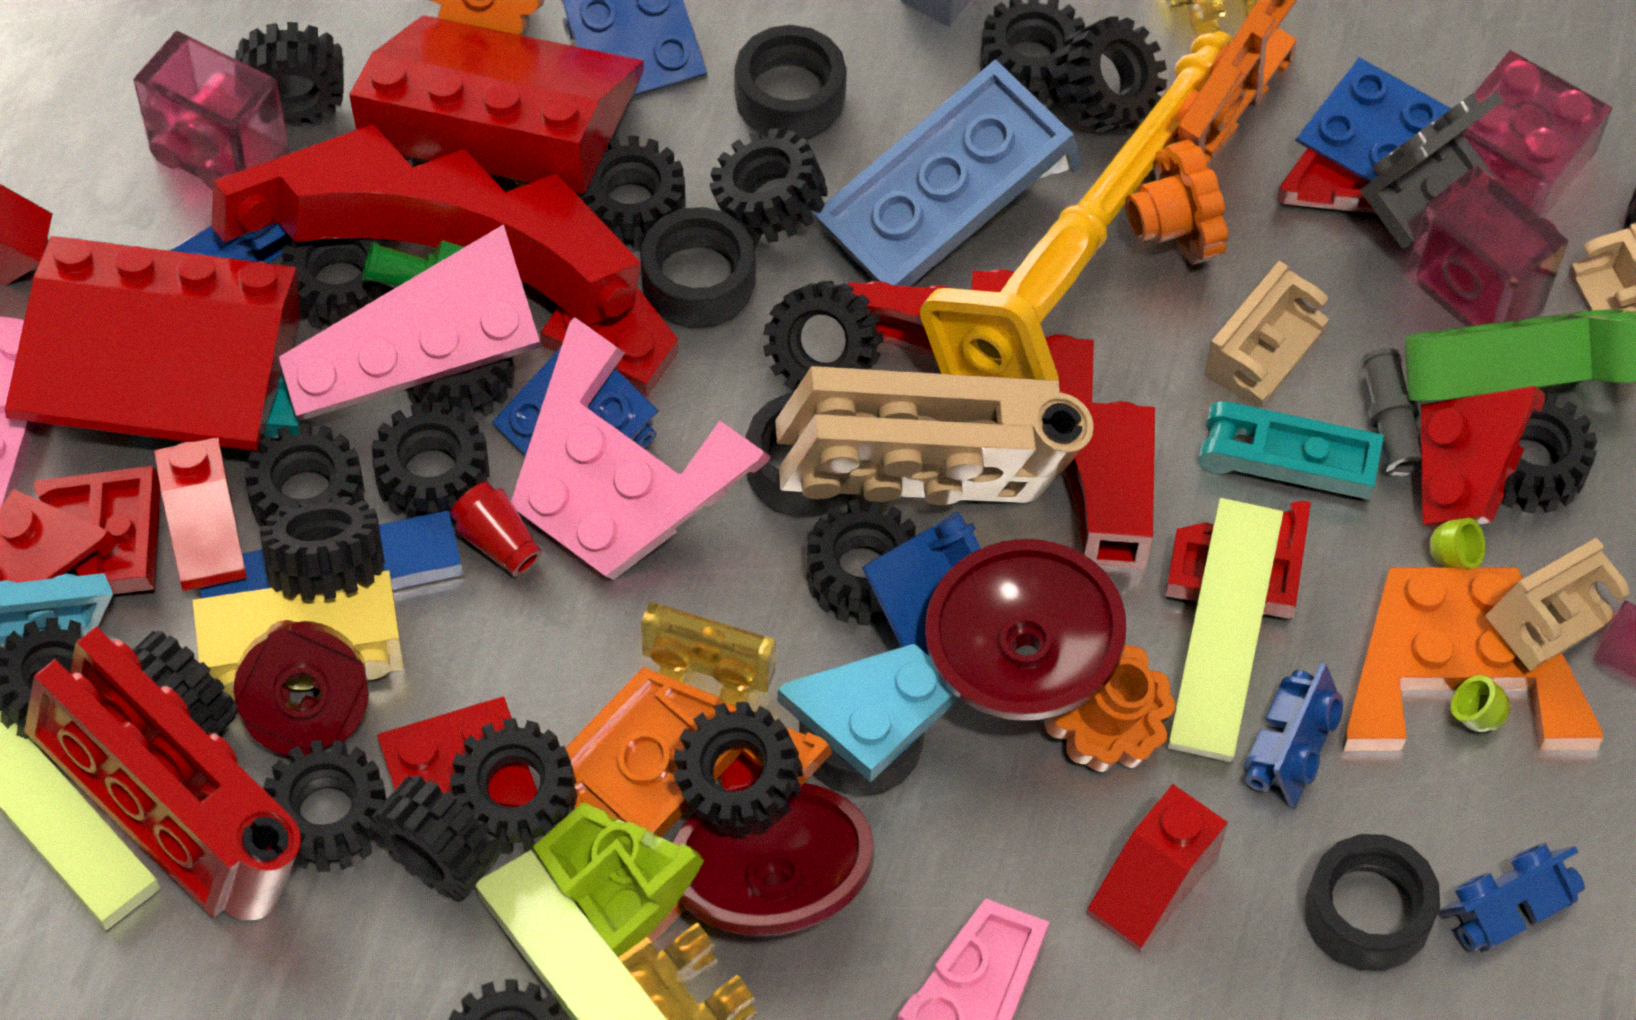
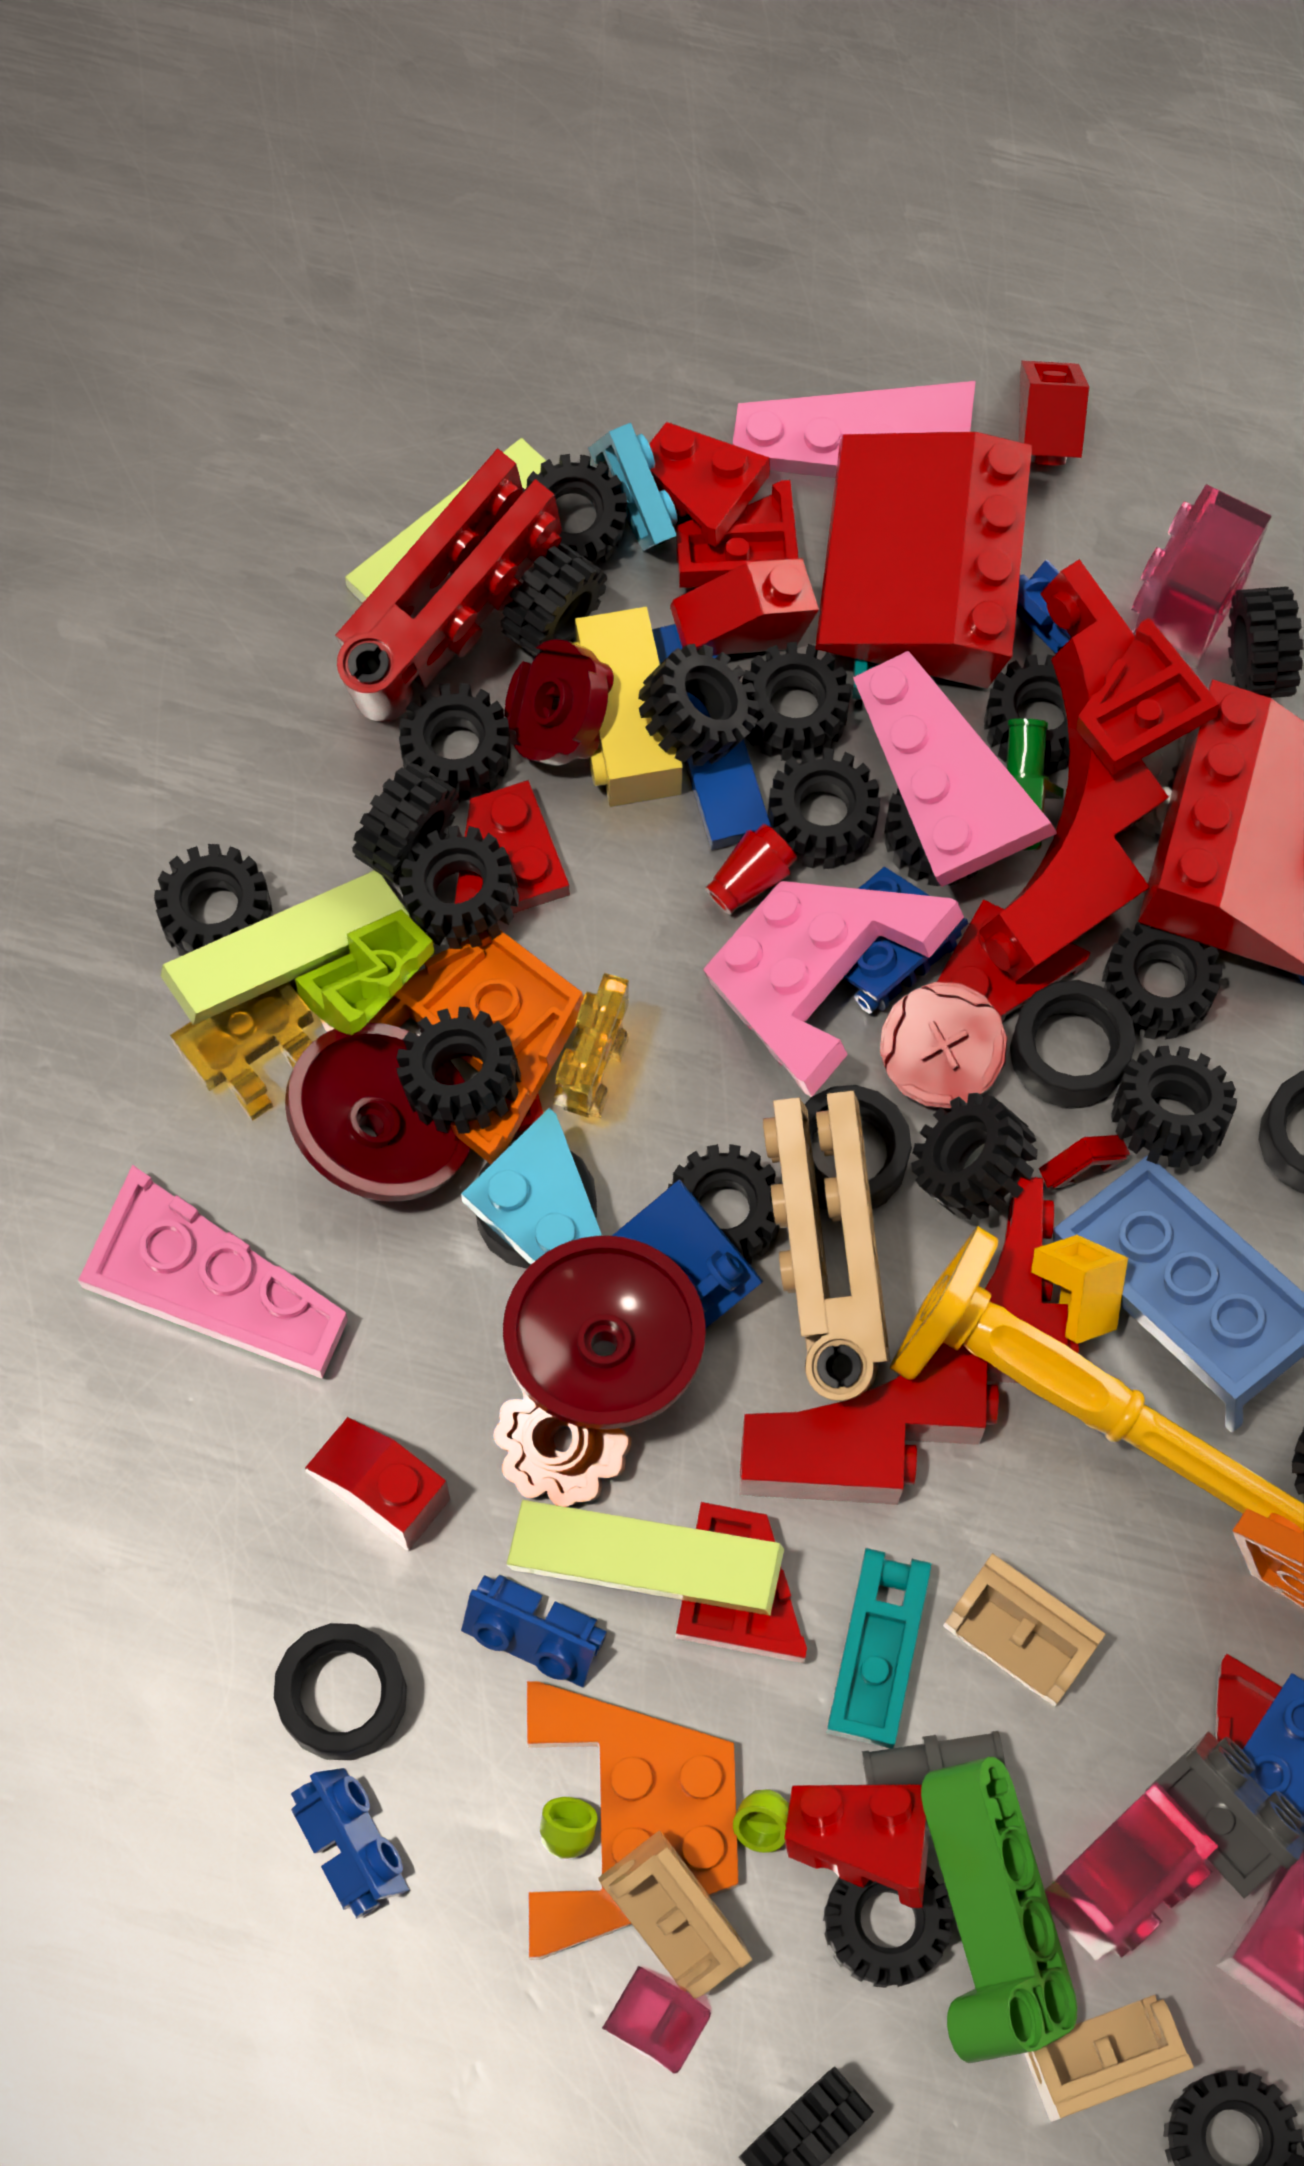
camera: 90 degrees right, 10 degrees up
orange plant [1125,139,1228,265] -> none
none -> tile [880,982,1008,1109]
none -> yellow panel [1031,1235,1128,1344]
none -> red tile [1038,1135,1130,1189]
none -> red wing [1076,618,1220,775]

